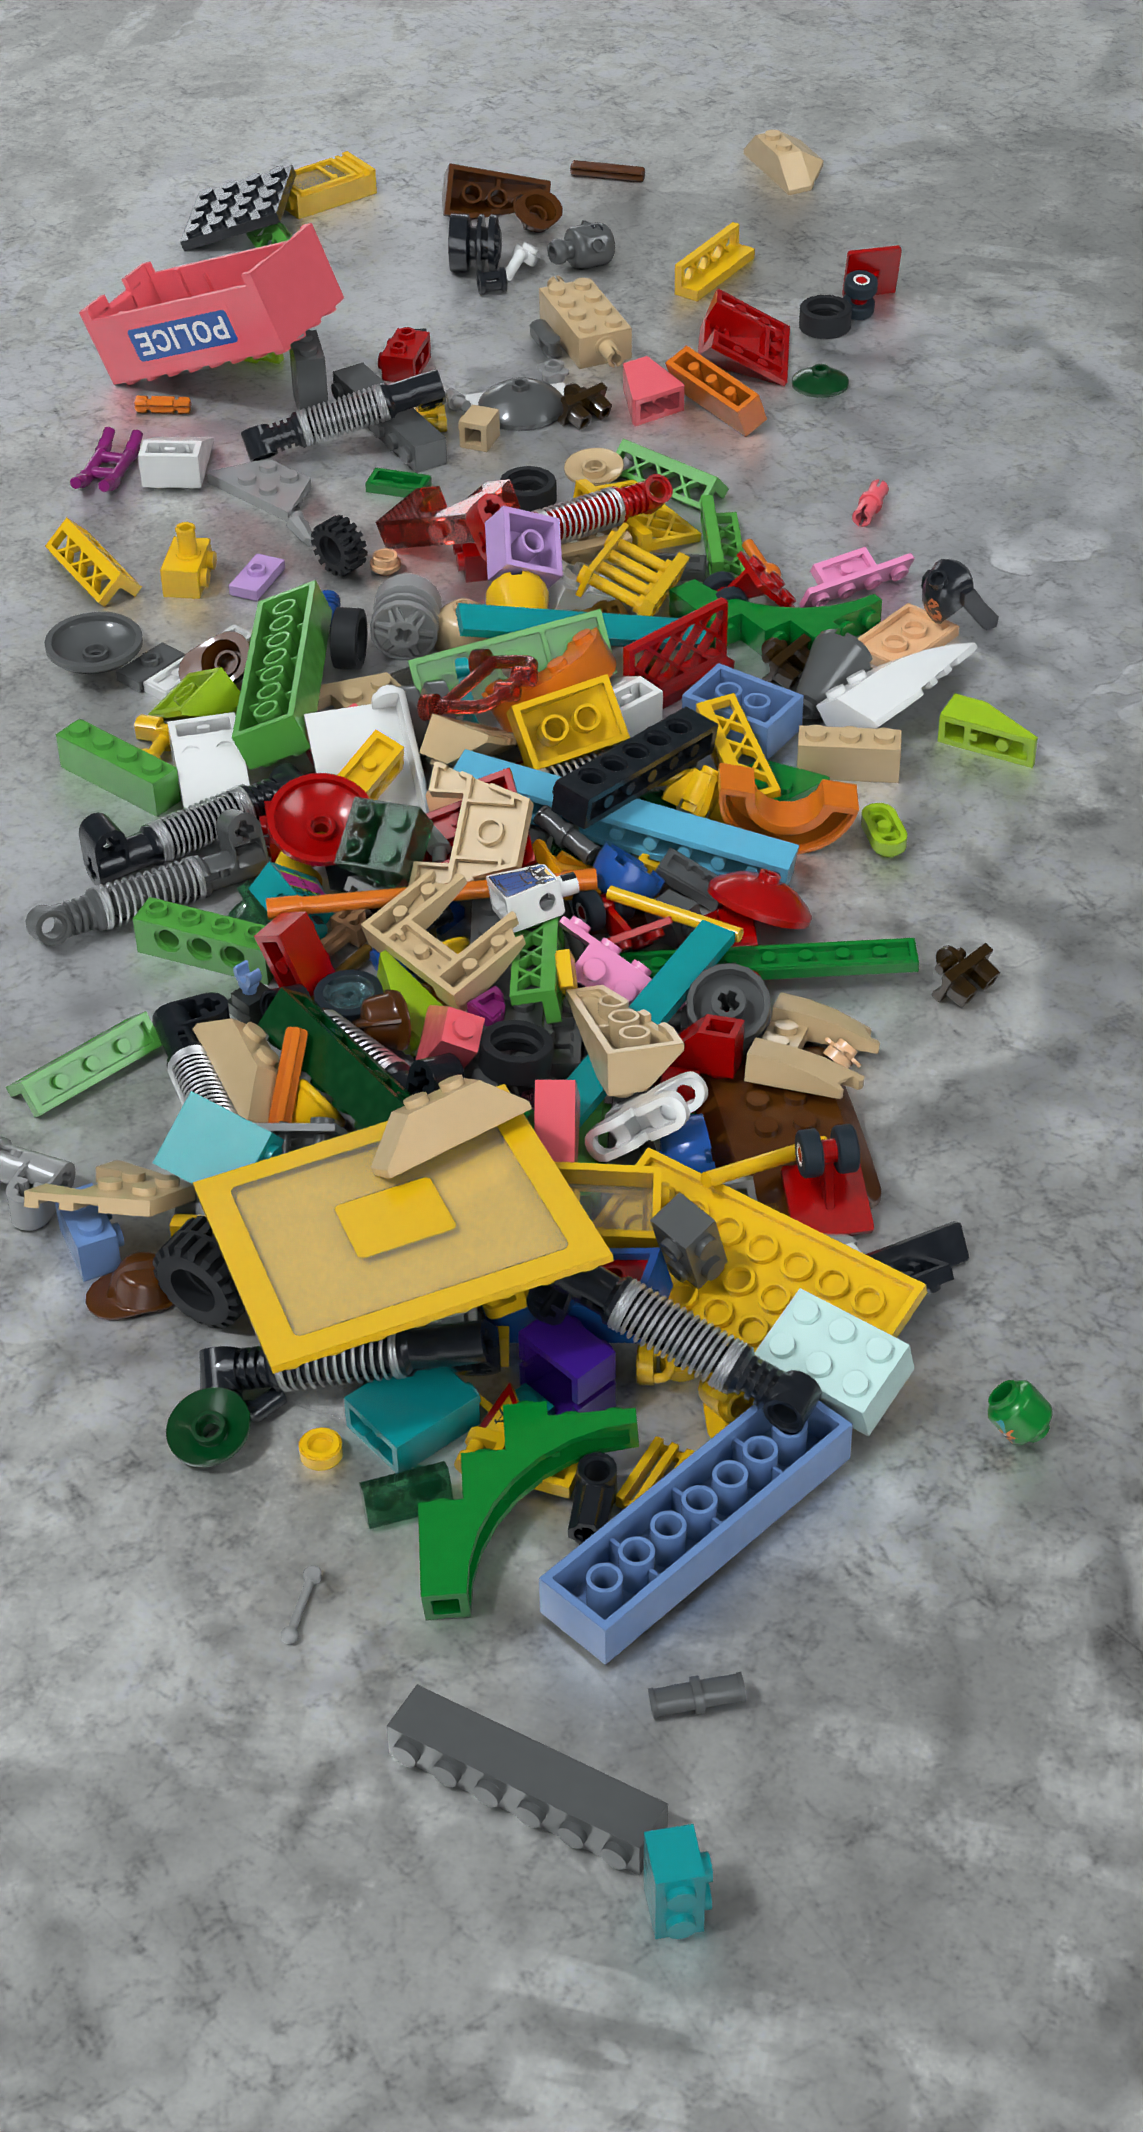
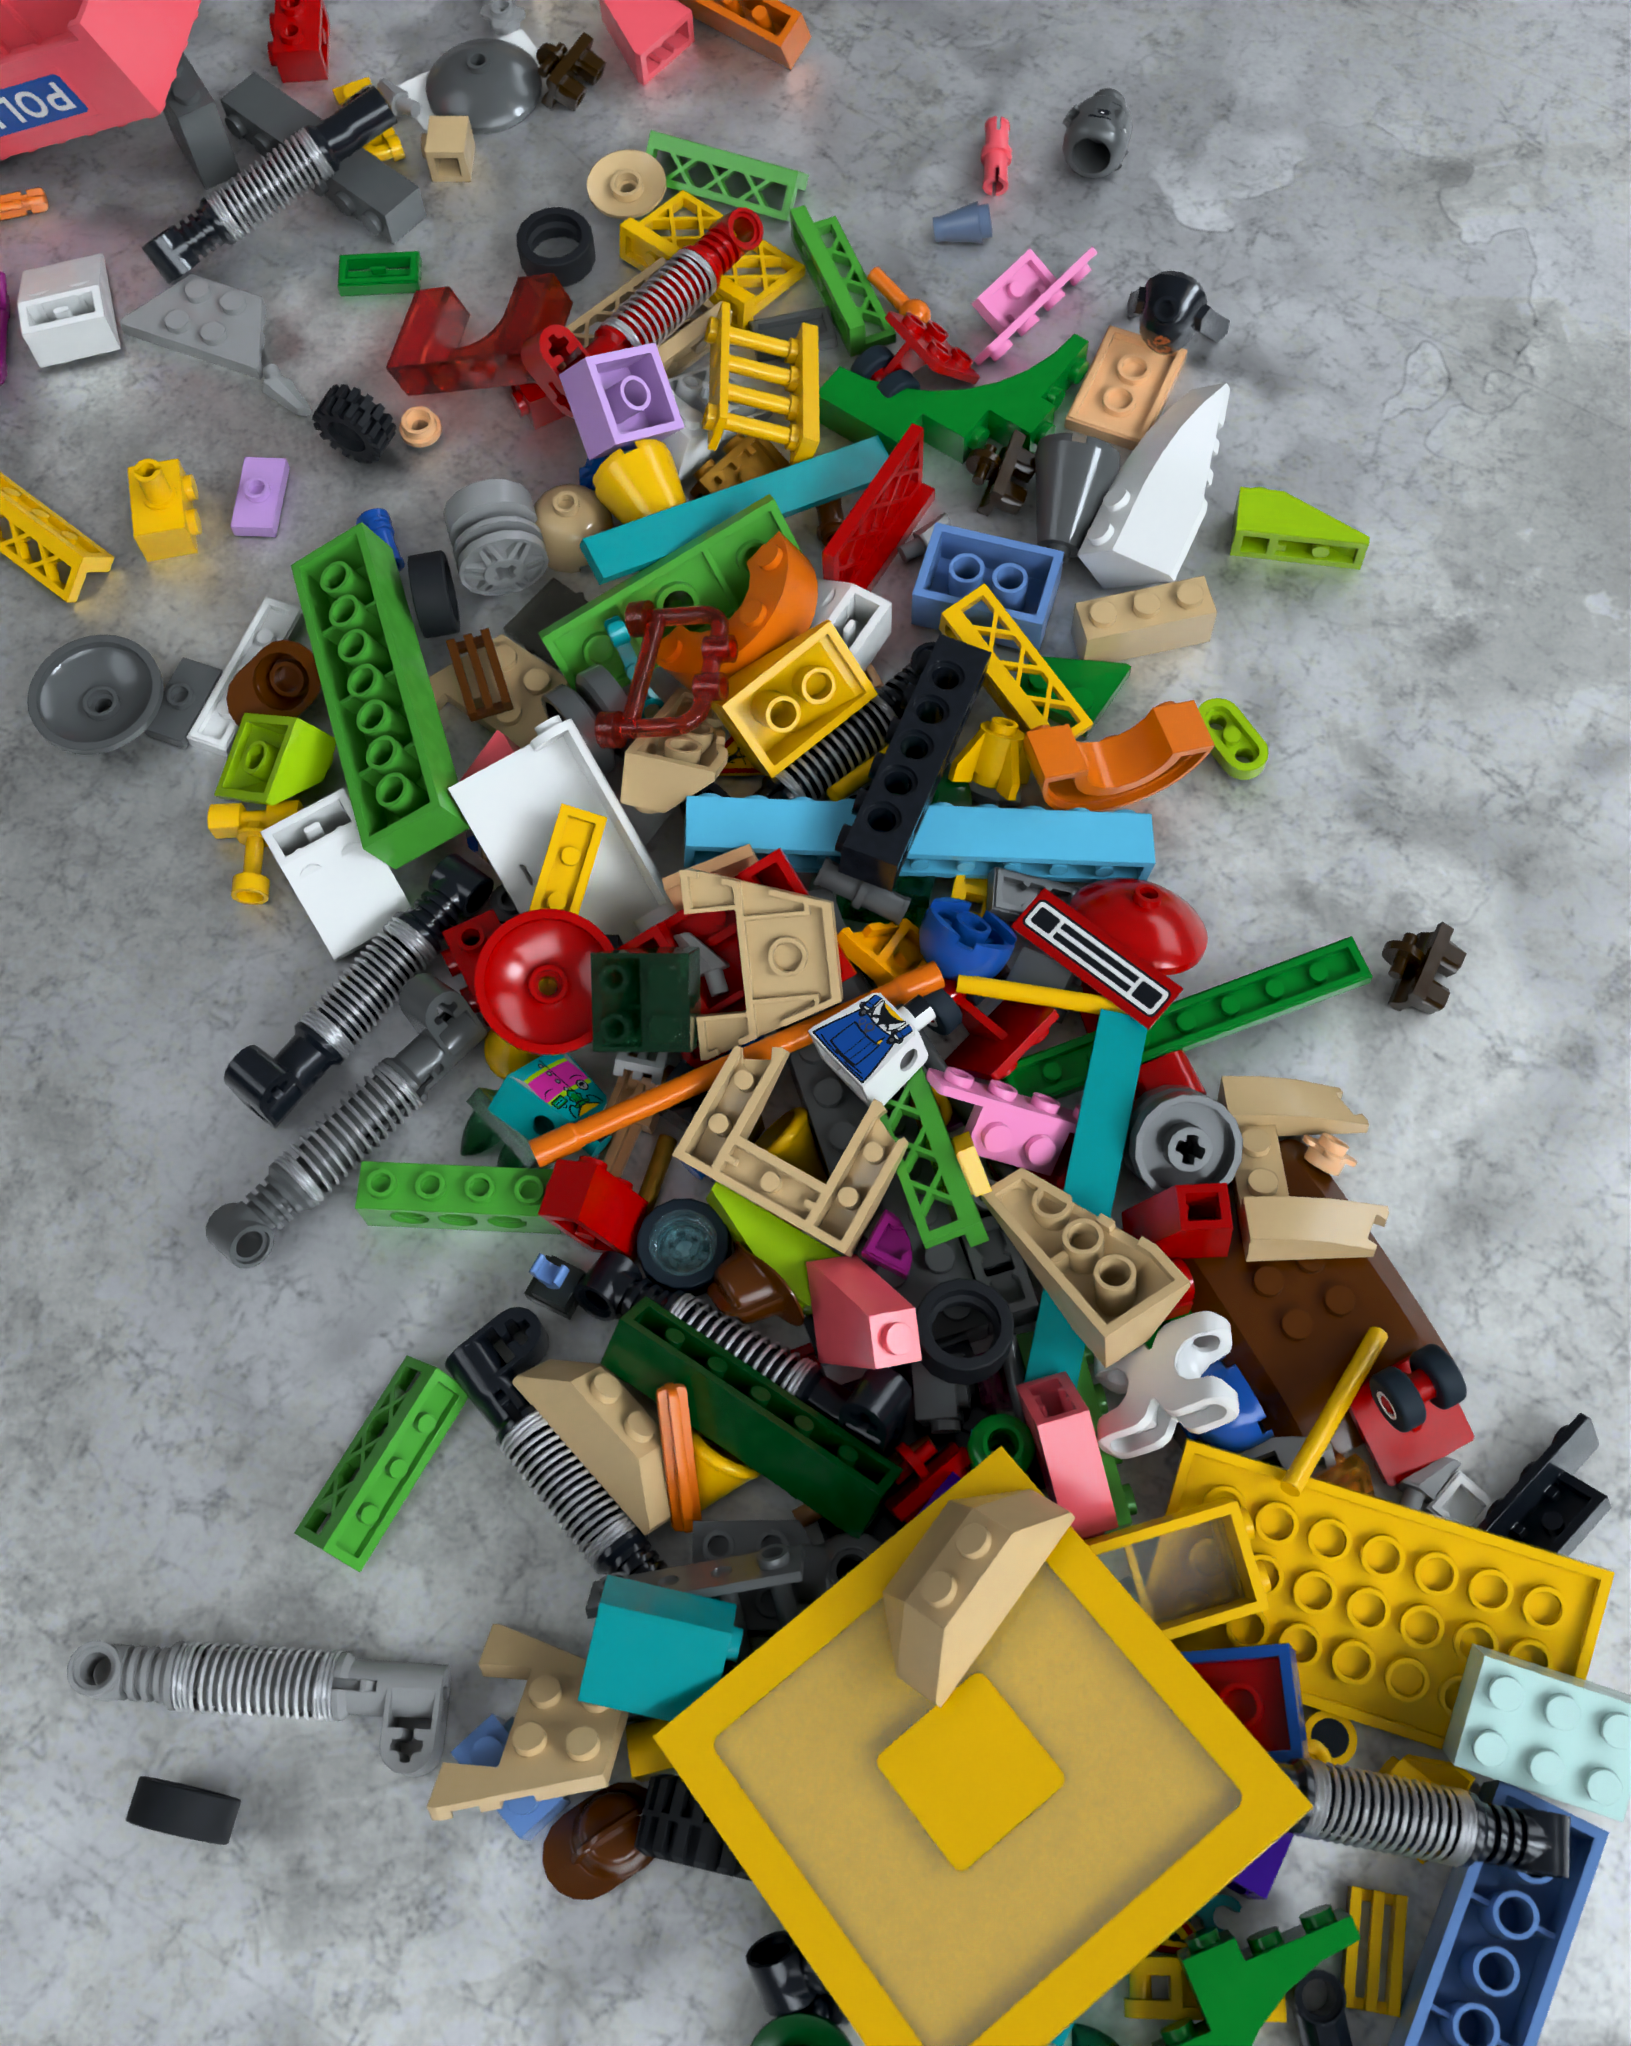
camera: 15 degrees left, 25 degrees up
bright green brick [55,719,181,817] -> none
dark grey brick [650,1192,728,1290] -> none
none -> reddish brown tile [446,628,514,722]
none -> sand blue cone [933,201,993,243]
none -> sticker [1010,888,1184,1030]
none -> dark grey piece [1062,88,1133,179]

